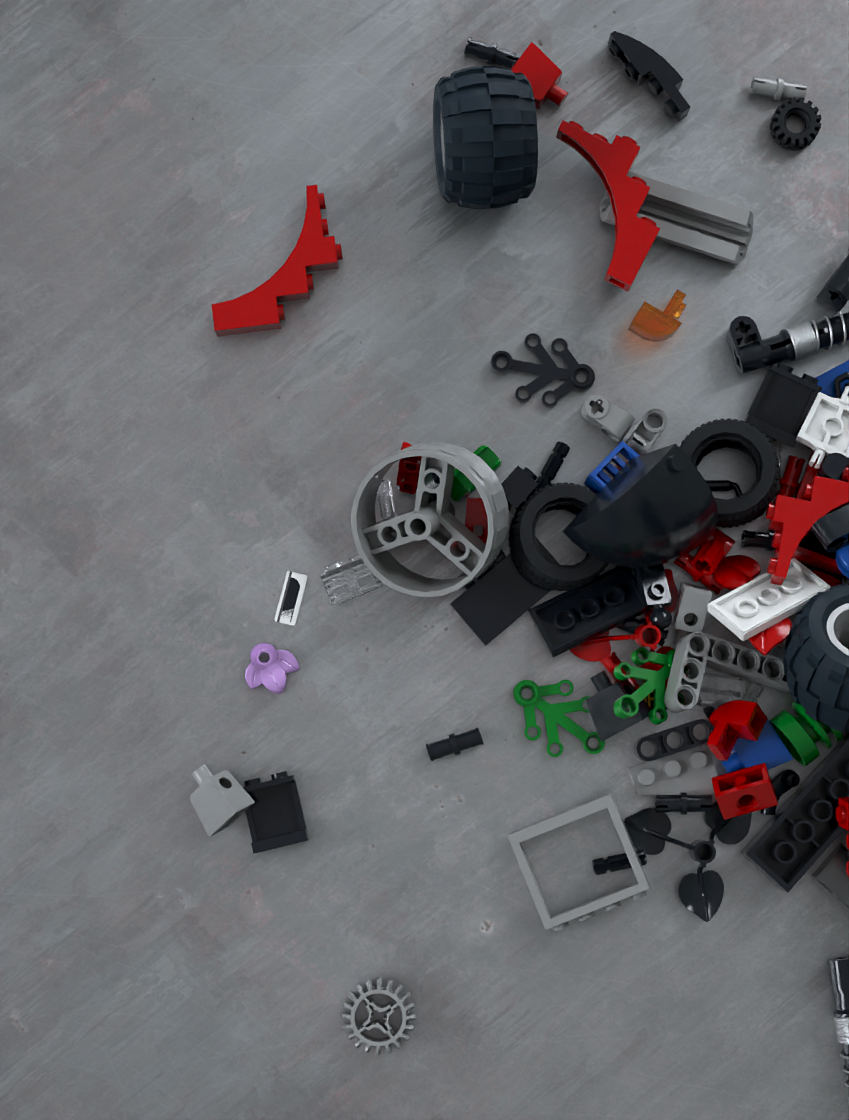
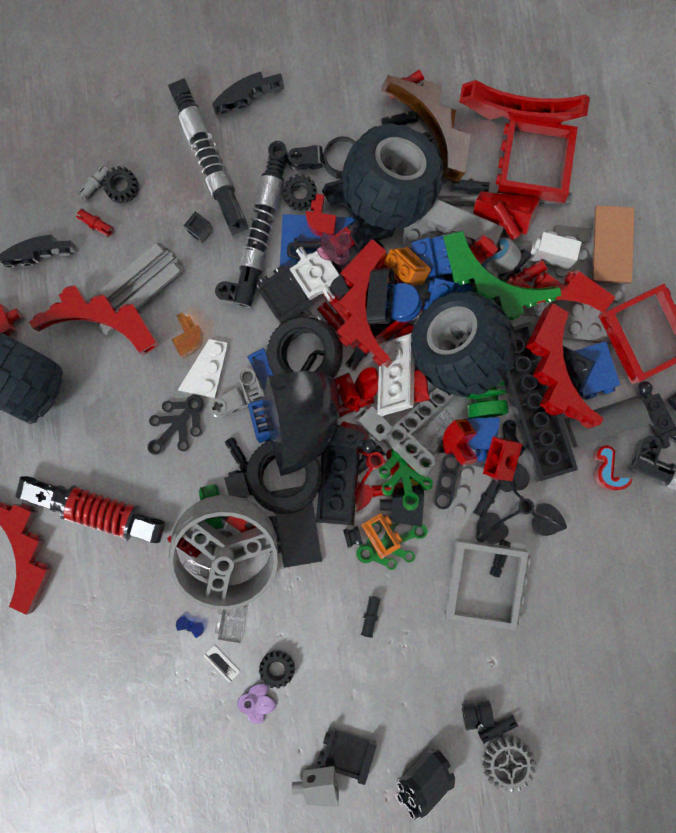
camera: 55 degrees left, 0 degrees up
none -> piece [15,476,166,543]
none -> red pin [76,208,114,237]
none -> clear blue piece [176,615,204,638]
none -> white wing [178,339,228,399]
none -> black brick [183,211,213,243]
none -> blue tile [247,348,274,390]
none -> black tyre [259,650,295,689]
none -> black wheel [343,526,363,548]
none -> orange window [361,513,402,559]
none -> black brick [396,748,455,820]
none -> black wheel [461,700,494,731]
none -> black pin [478,714,519,744]
none -> red animal [593,445,633,491]

